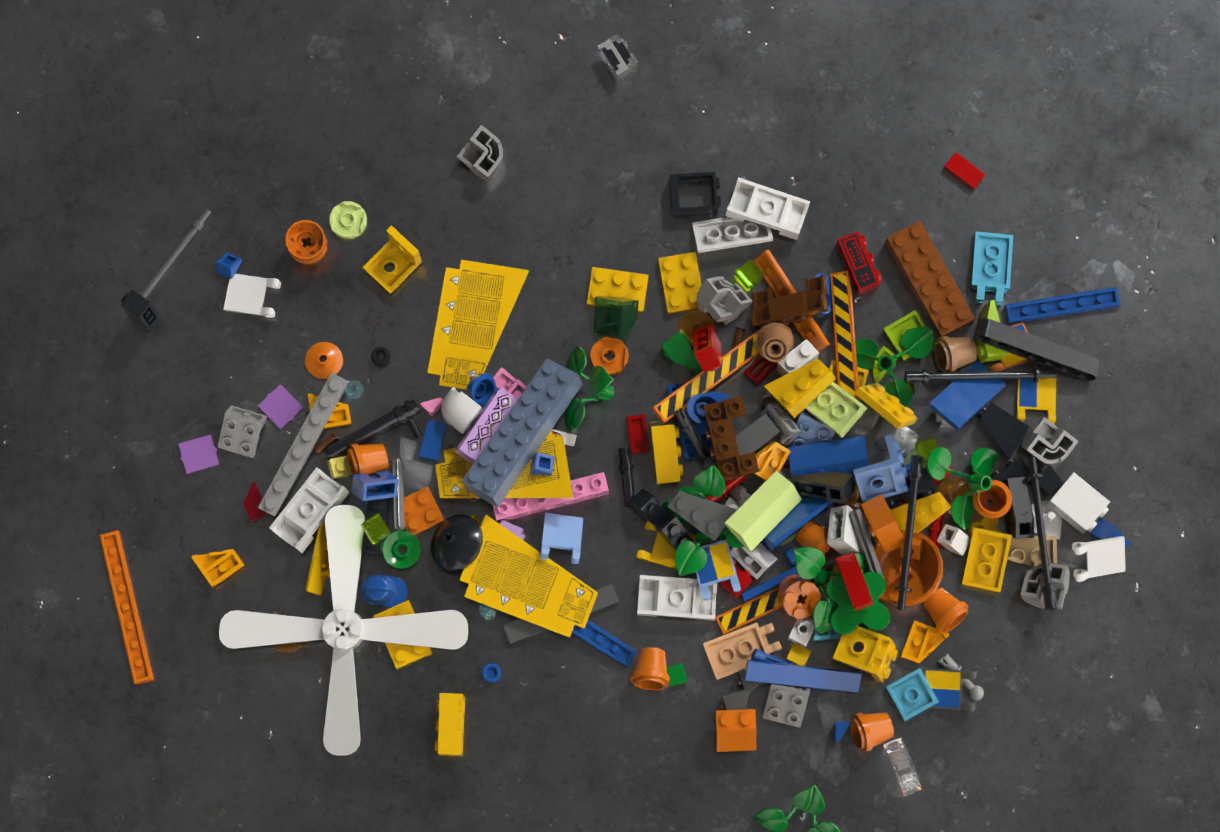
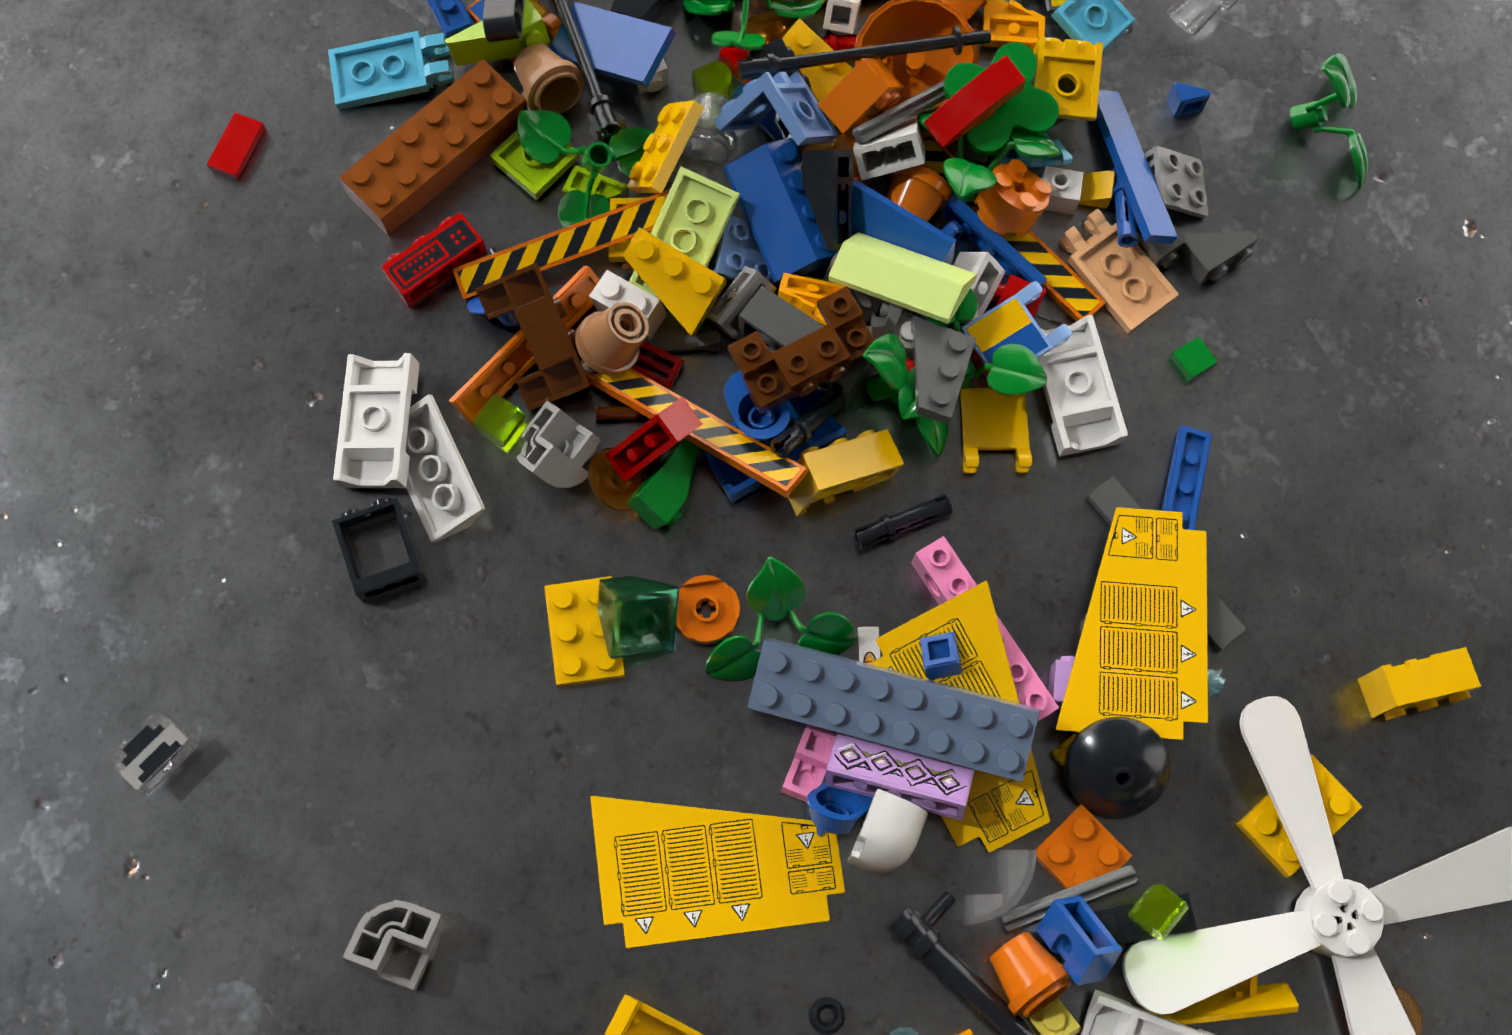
camera: 110 degrees left, 5 degrees down
blue piece [361,575,407,607] -> none
green dish [382,530,421,569] -> none
blue tile [419,419,447,462] -> none
bright pink slope [420,397,443,416] -> none
blue tile [482,663,501,683] -> none
light blue flag [540,512,583,564] -> none
red tile [626,414,650,455] -> none
black arch [629,488,694,551] -> none
orange piece [630,647,670,690] -> none
yellow plate [658,252,702,314] -> none
orange slope [715,709,756,752] -> none
orange piece [850,712,894,752] -> none

